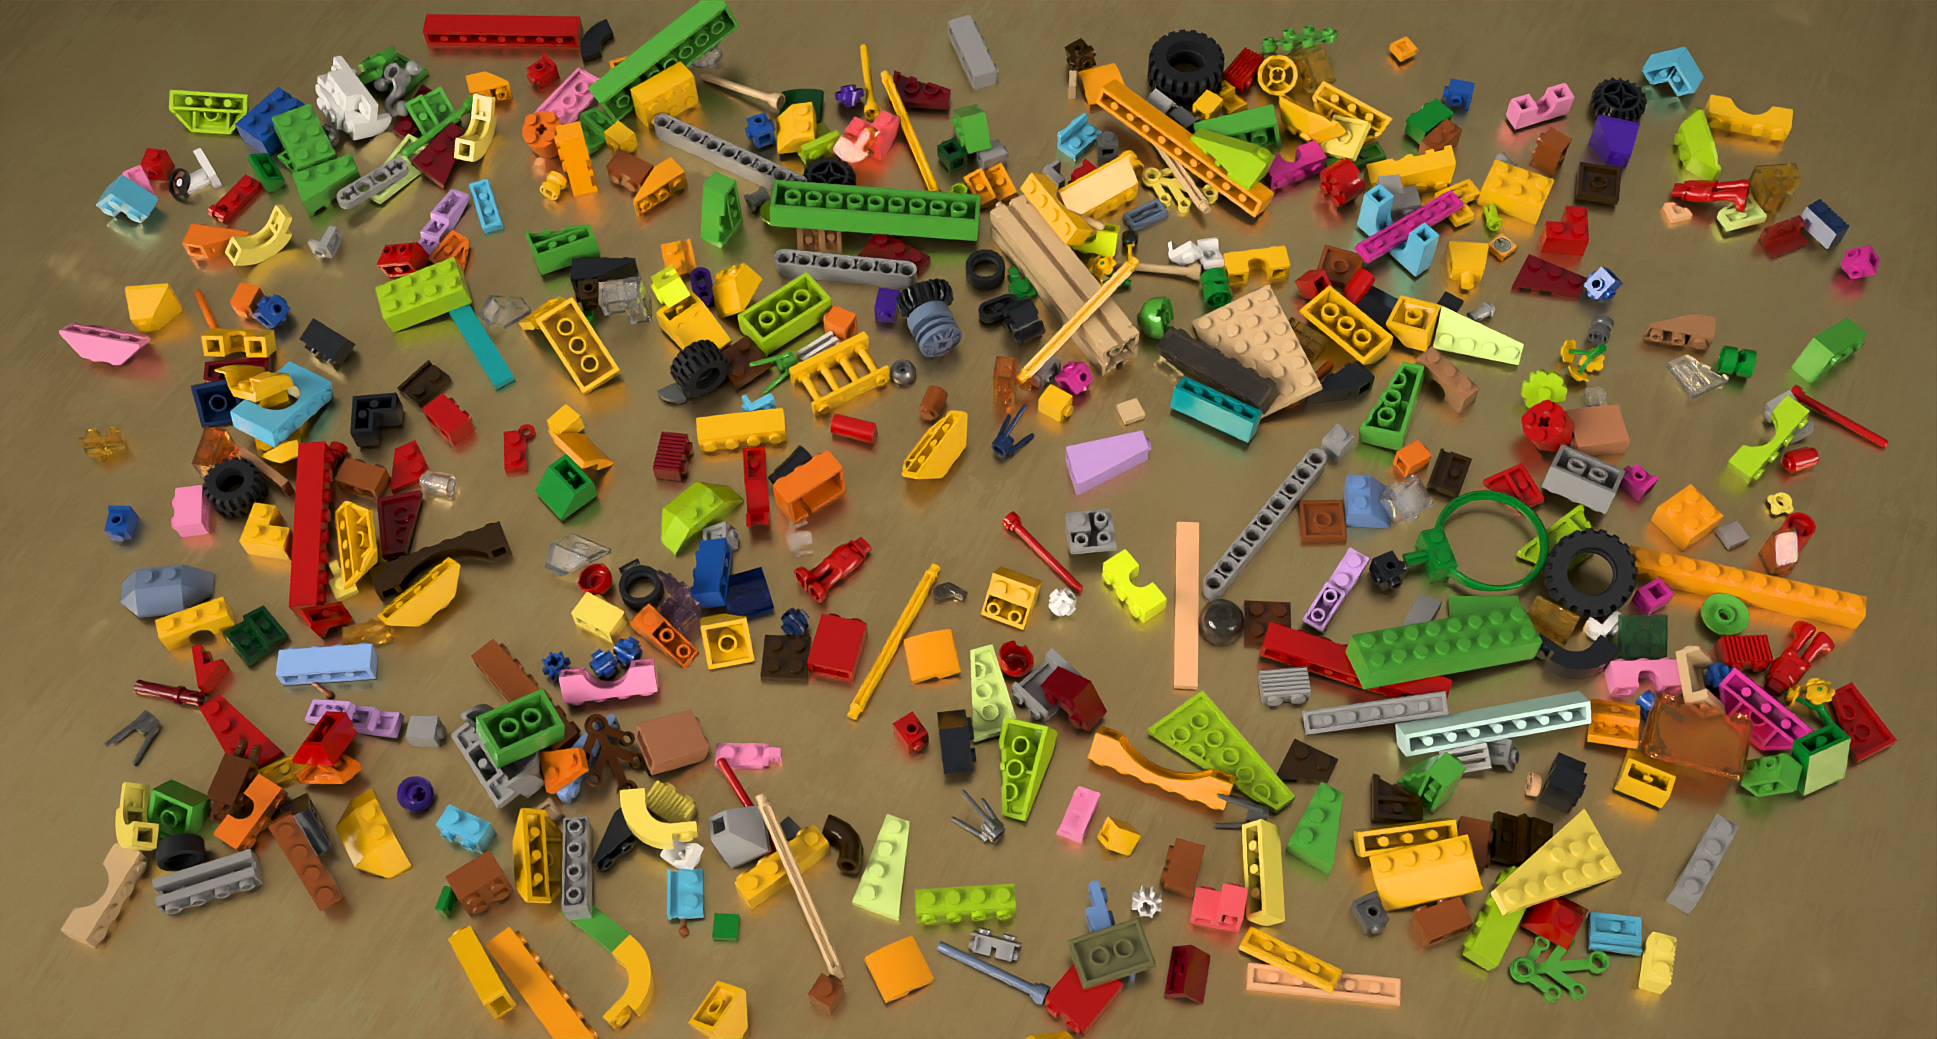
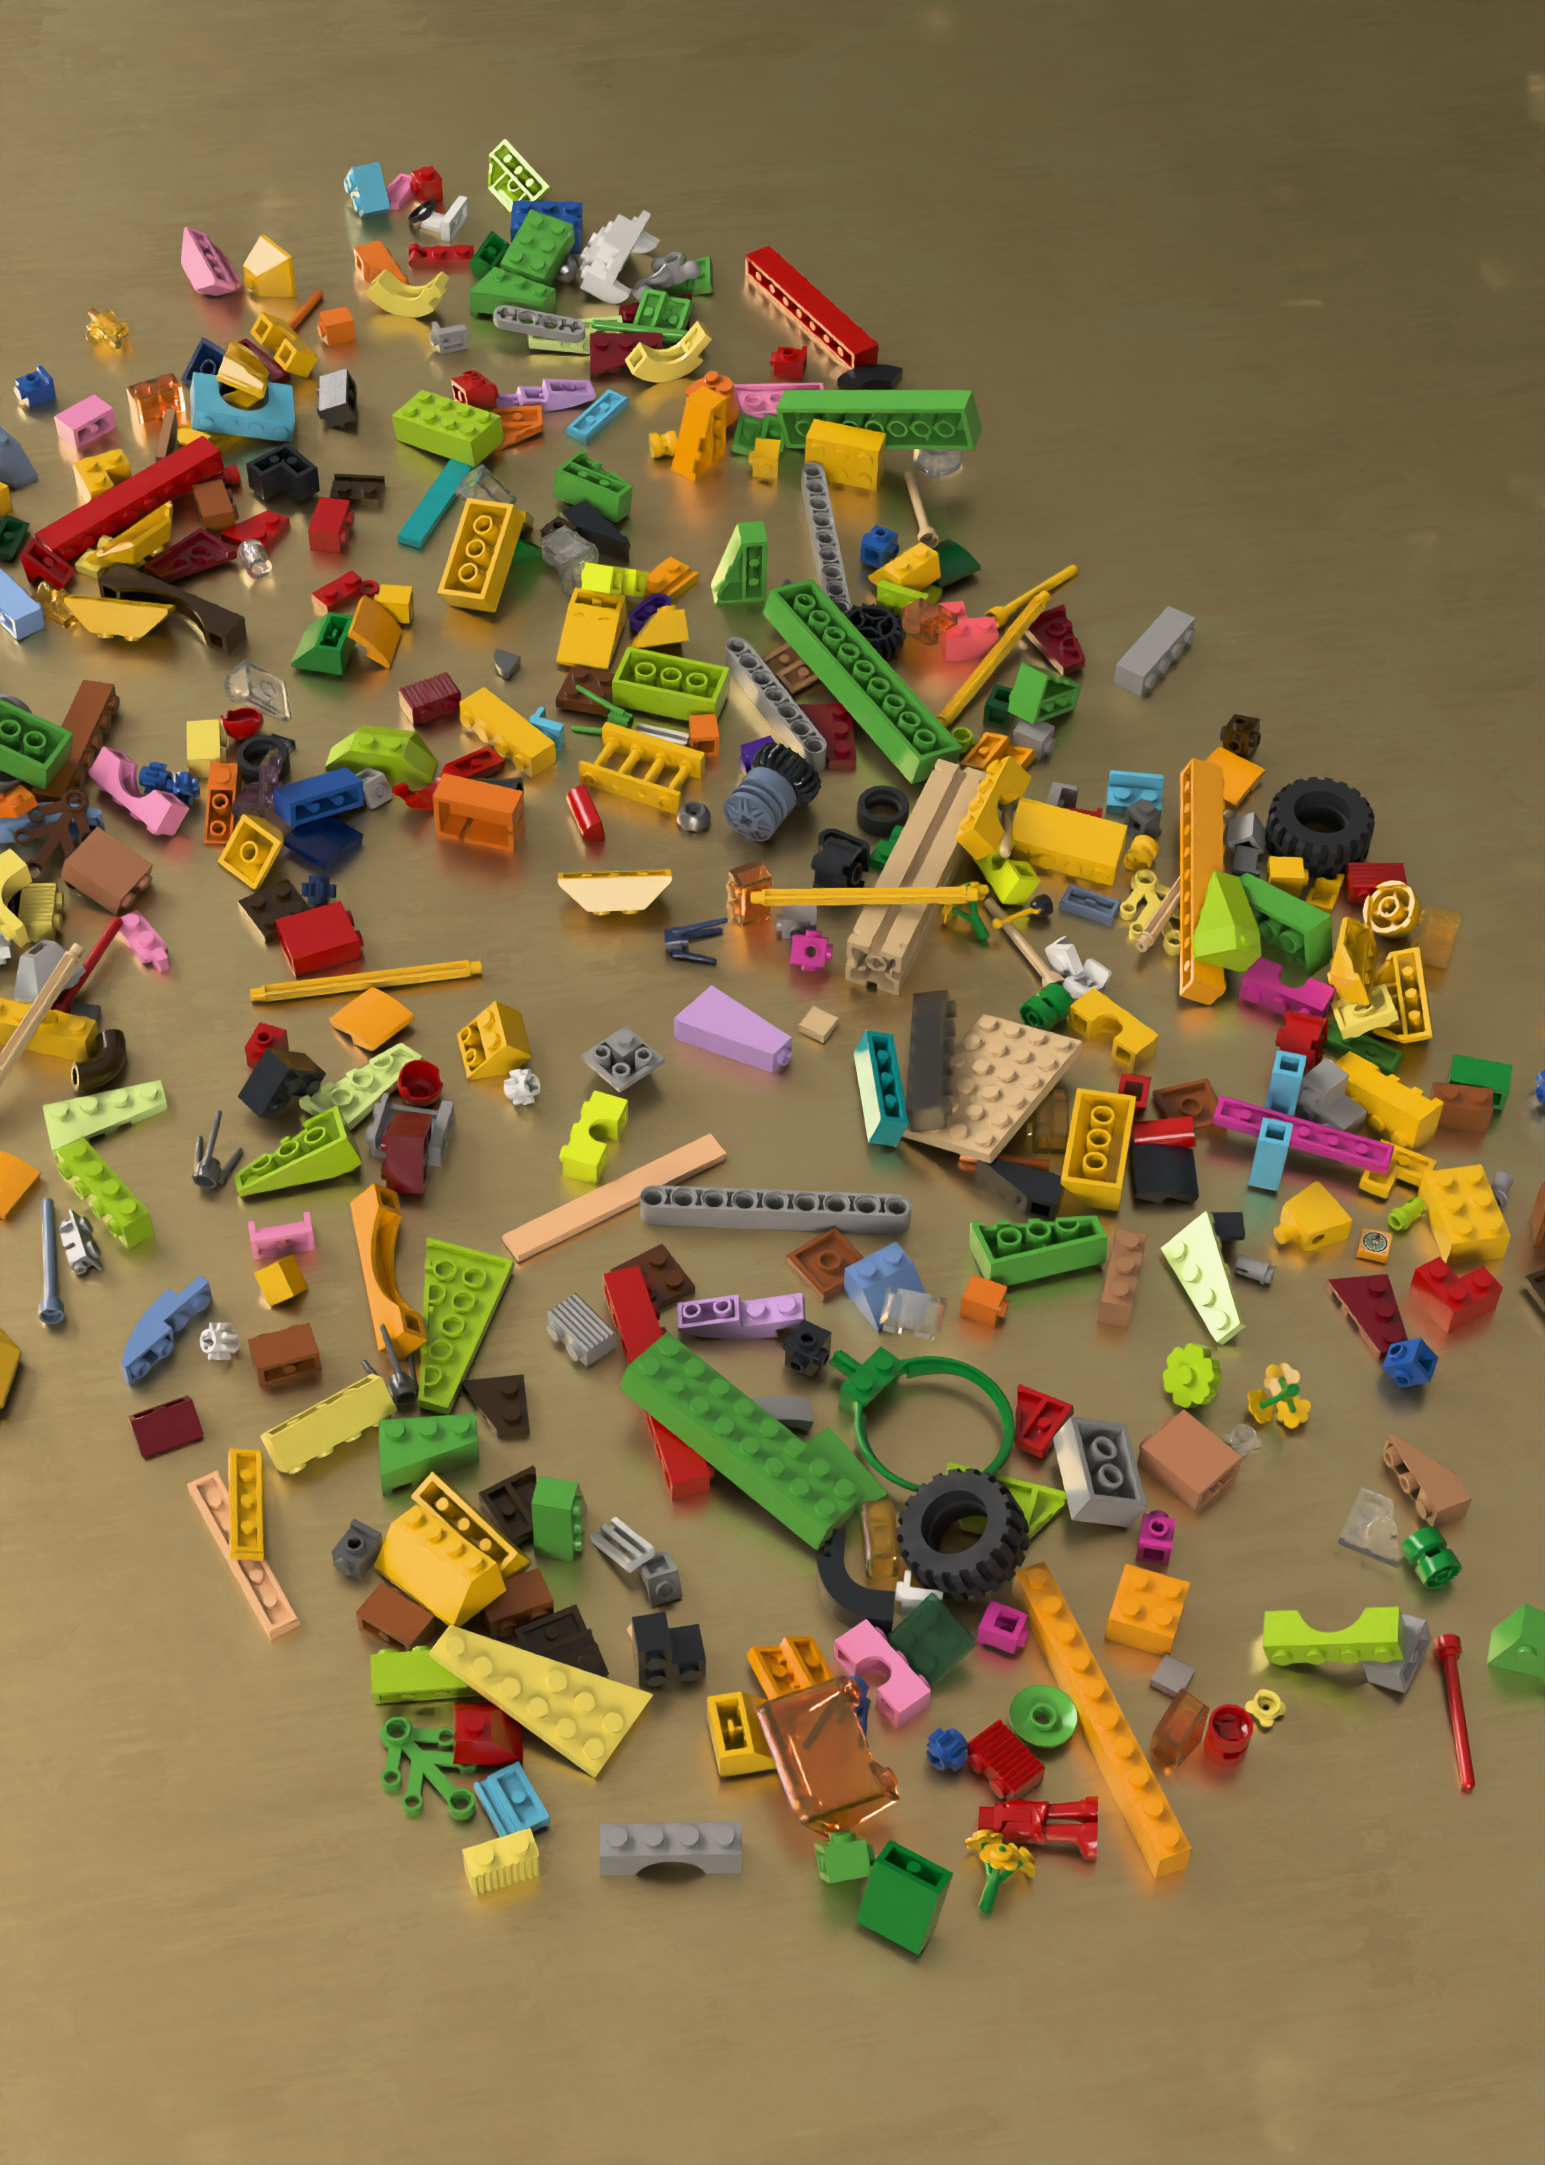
camera: 50 degrees right, 10 degrees down
black tyre [203,457,267,518] -> none
blue brick [252,294,291,329] -> none
bright green slope [357,46,395,85] -> none
light orange slope [466,71,513,101] -> none
blue gear [542,651,571,681] -> none
dark orange brick [606,149,654,192] -> none
light orange slope [633,157,687,215] -> none
black tyre [670,340,730,397] -> none
clear piece [785,520,813,558] -> none
red piece [794,537,872,602] -> none
dark purple plate [835,84,864,107] -> none
dark orange brick [918,385,948,420] -> none
clear smoke arm [933,582,968,602] -> none
red piece [1002,511,1083,593] -> none
yellow brick [1038,384,1074,423] -> none
red brick [1045,964,1123,1037] -> none
olive tile [1067,918,1156,990] -> none
tan tile [1068,71,1077,99] -> none
bright green cylinder [1137,297,1174,339] -> none
coral brick [1189,882,1248,933] -> none
clear smoke cylinder [1198,599,1245,646] -> none
bright green plant [1261,25,1338,53] -> none
light grey tile [1302,691,1449,735] -> none
light grey brick [1321,424,1355,464] -> none
yellow slope [1386,295,1442,352] -> none
light aqua brick [1395,691,1591,757] -> none
dark brown plate [1426,448,1472,498] -> none
red brick [1521,400,1575,452] -> none
dark grey wheel [1587,315,1614,345] -> none
tan panel [1675,645,1726,719] -> none
dark pink wedge [1719,667,1814,751] -> none
red brick [1782,446,1819,473] -> none
red wing [1831,682,1897,764] -> none

